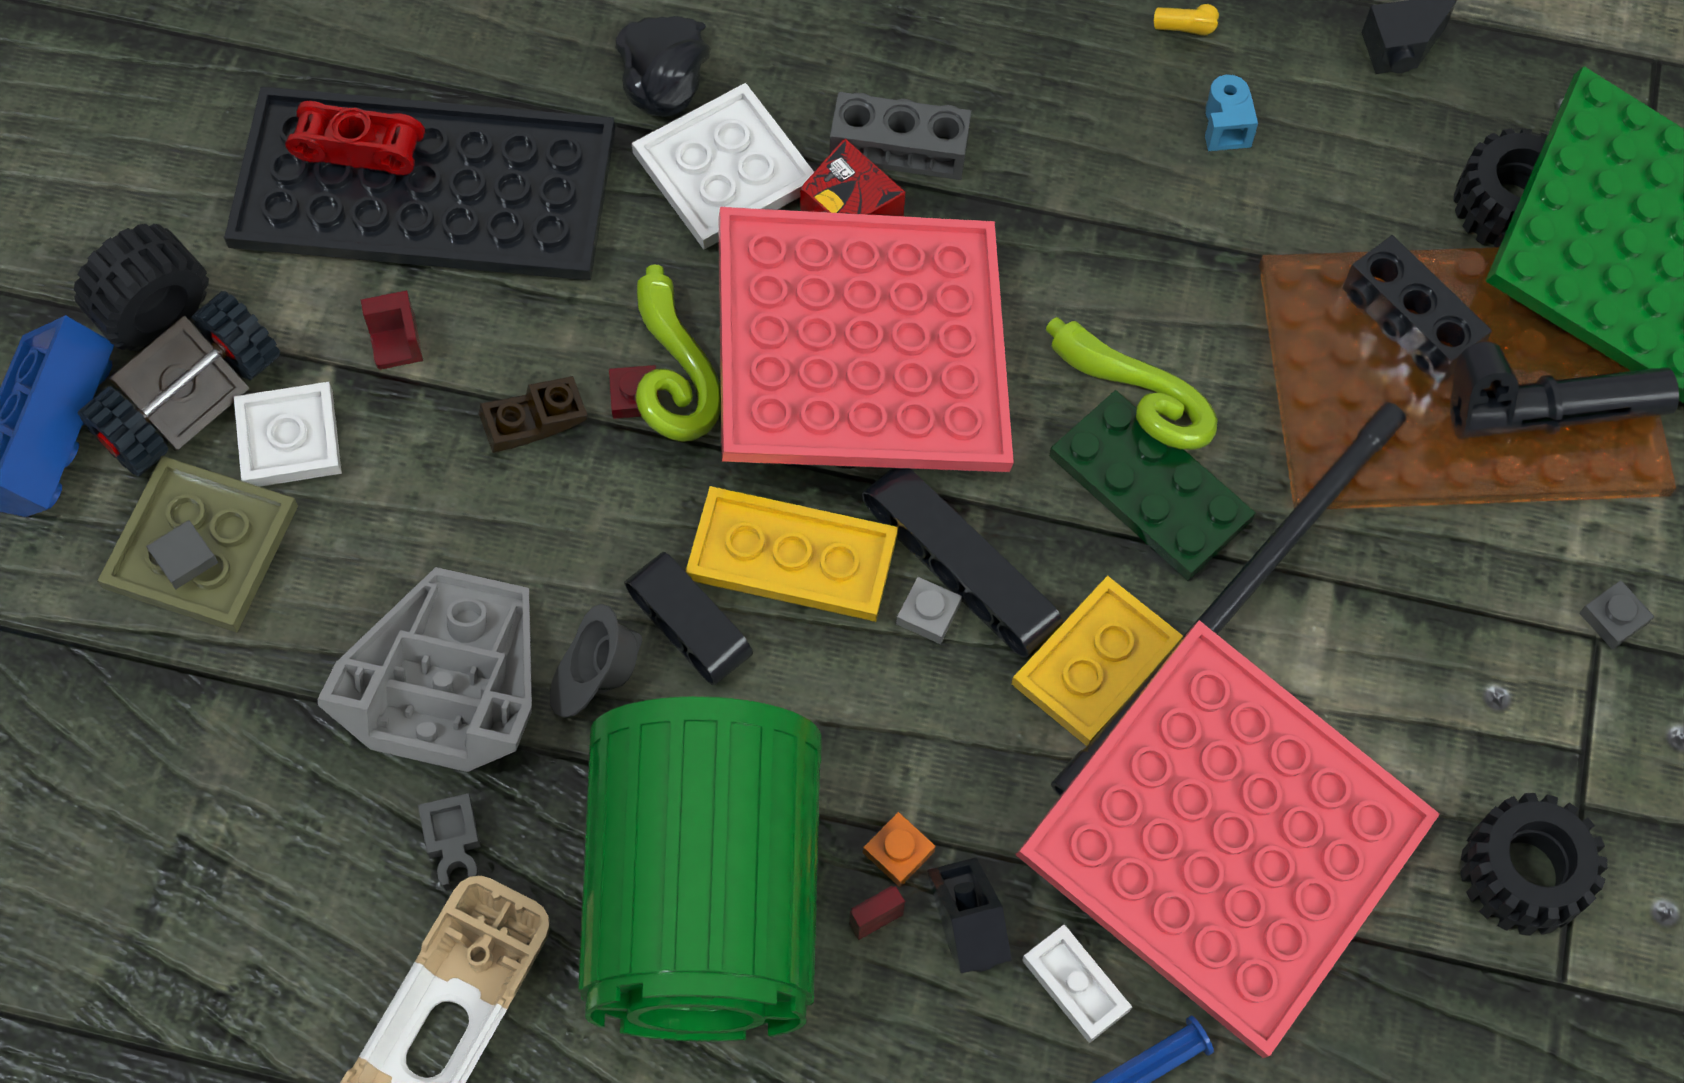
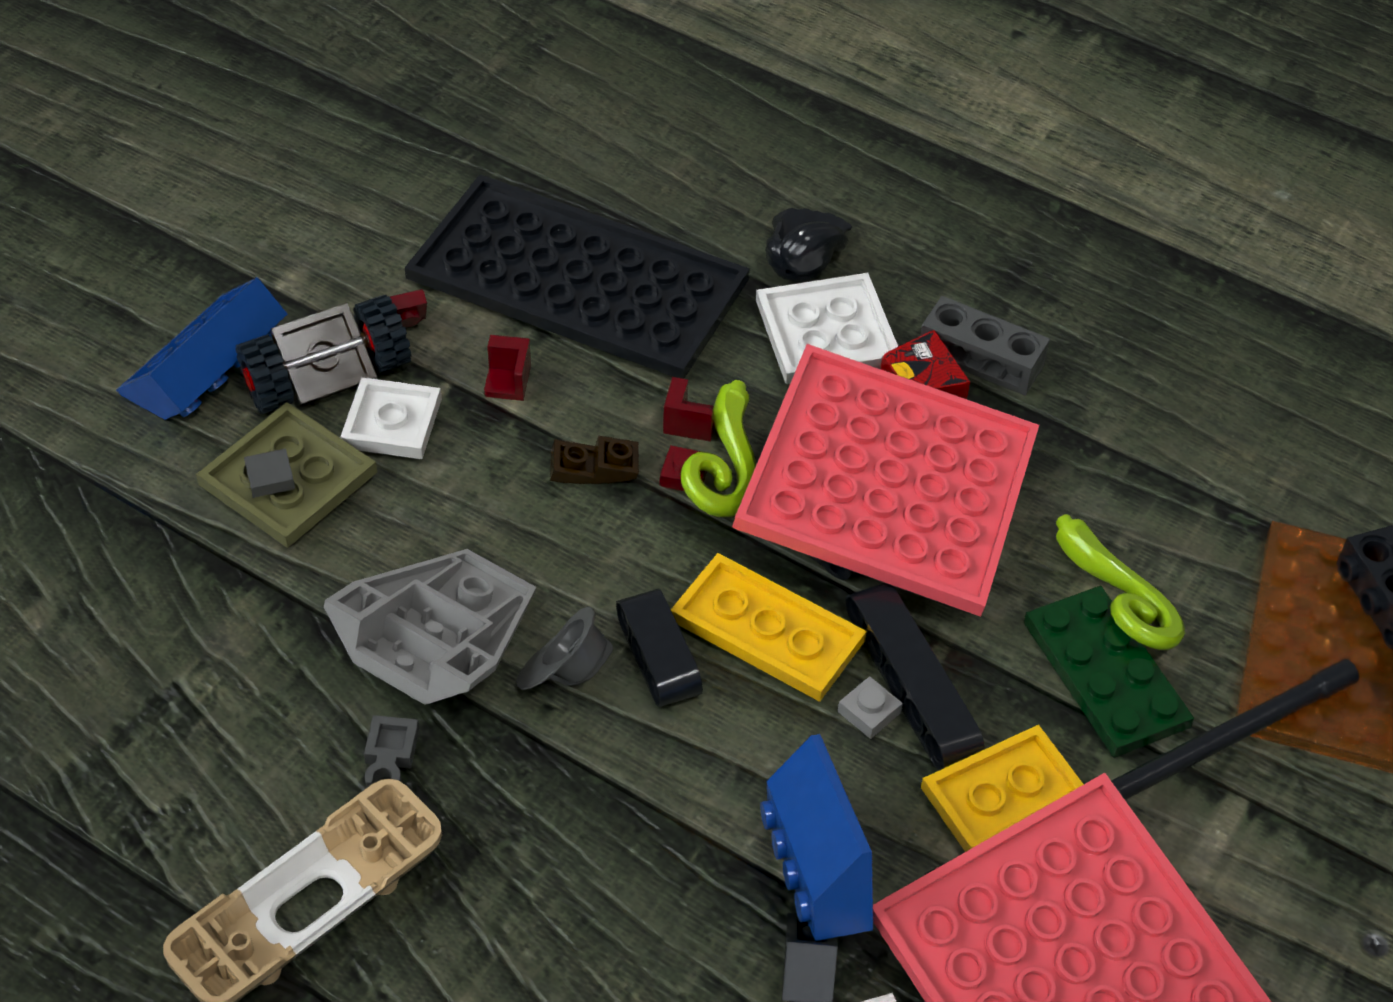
camera: 20 degrees right, 15 degrees down
black tyre [73,224,209,351] -> none
red piece [285,101,425,175] -> none
green container [578,696,822,1042] -> none
dark red tile [849,886,905,940] -> none
orange plate [863,812,936,887] -> none
yellow arm [1154,4,1219,36] -> none
dark azure leg [1205,74,1258,151] -> none
none -> dark red plate [390,289,427,328]
none -> dark red panel [663,377,715,442]
none -> blue slope [760,734,873,941]

